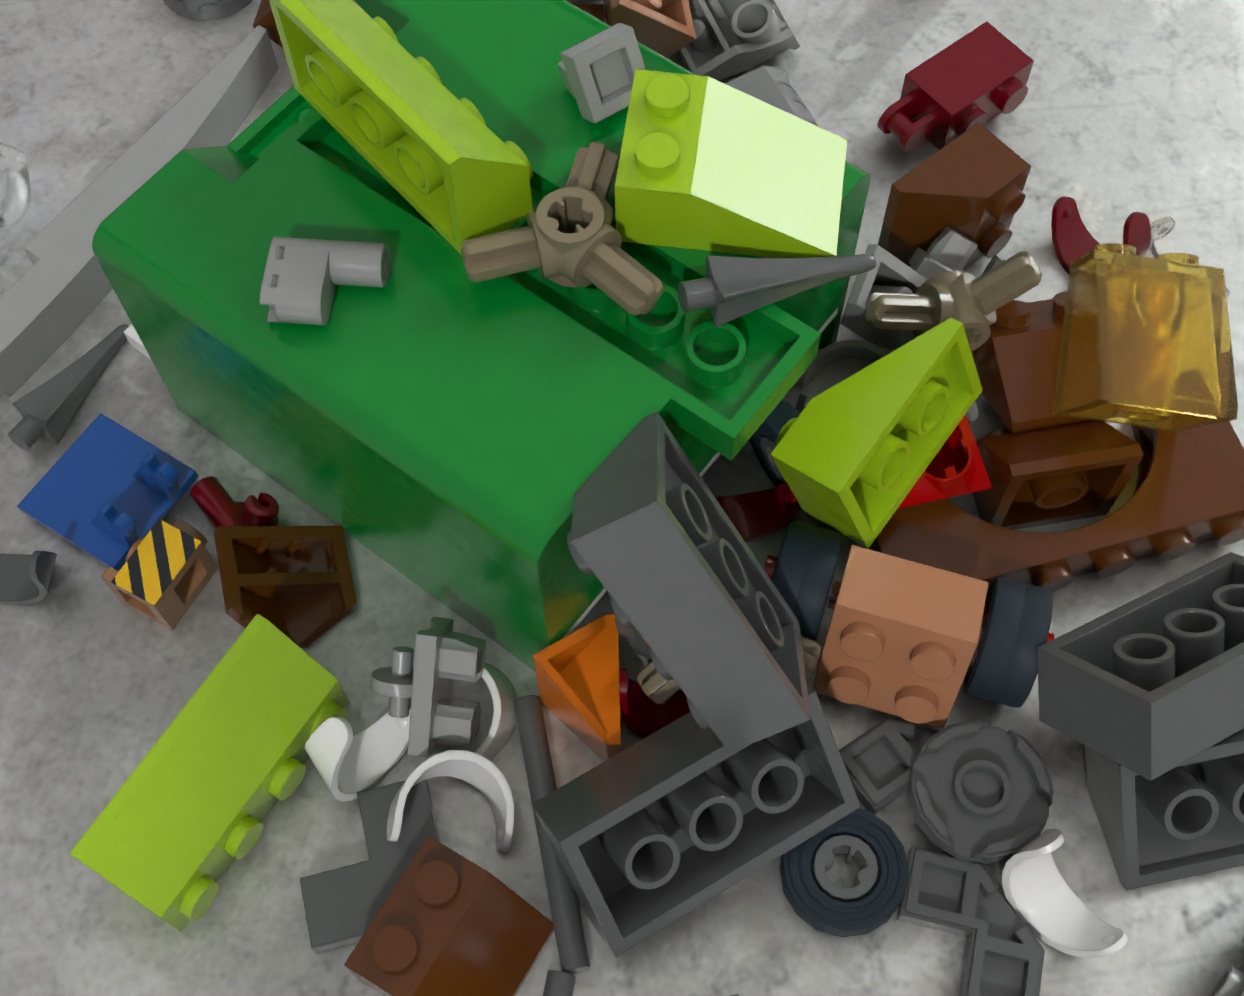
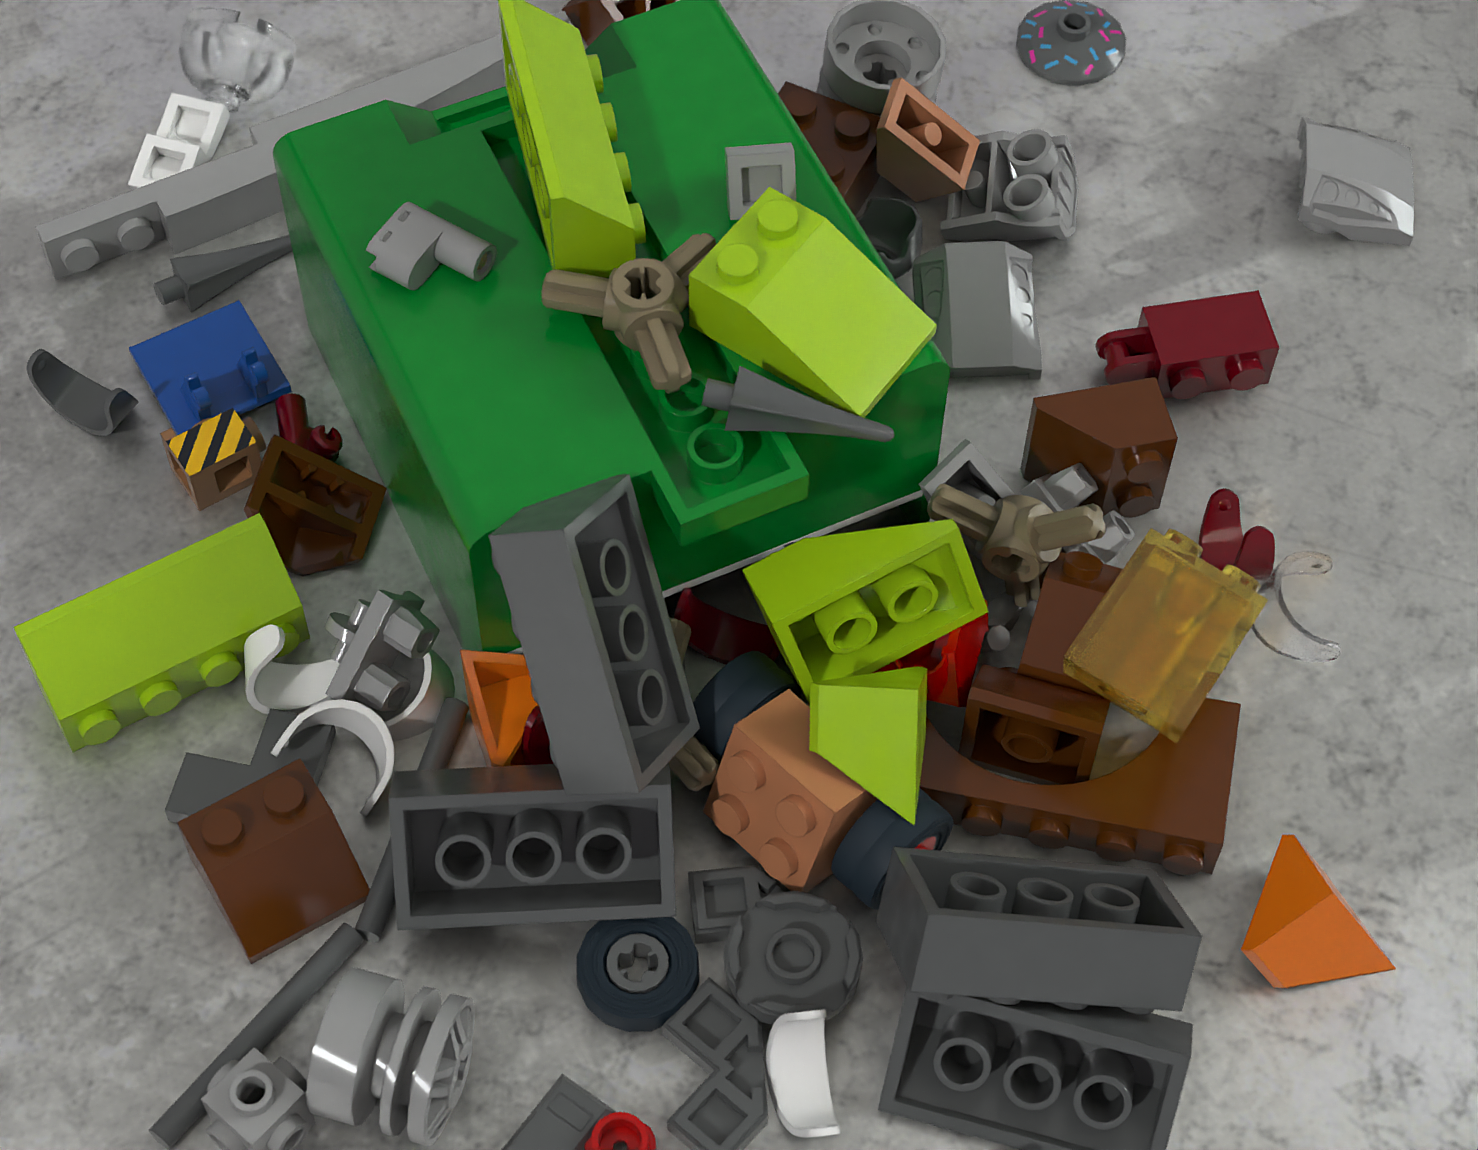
camera: 25 degrees right, 5 degrees down
none -> lime slope [809,666,927,825]

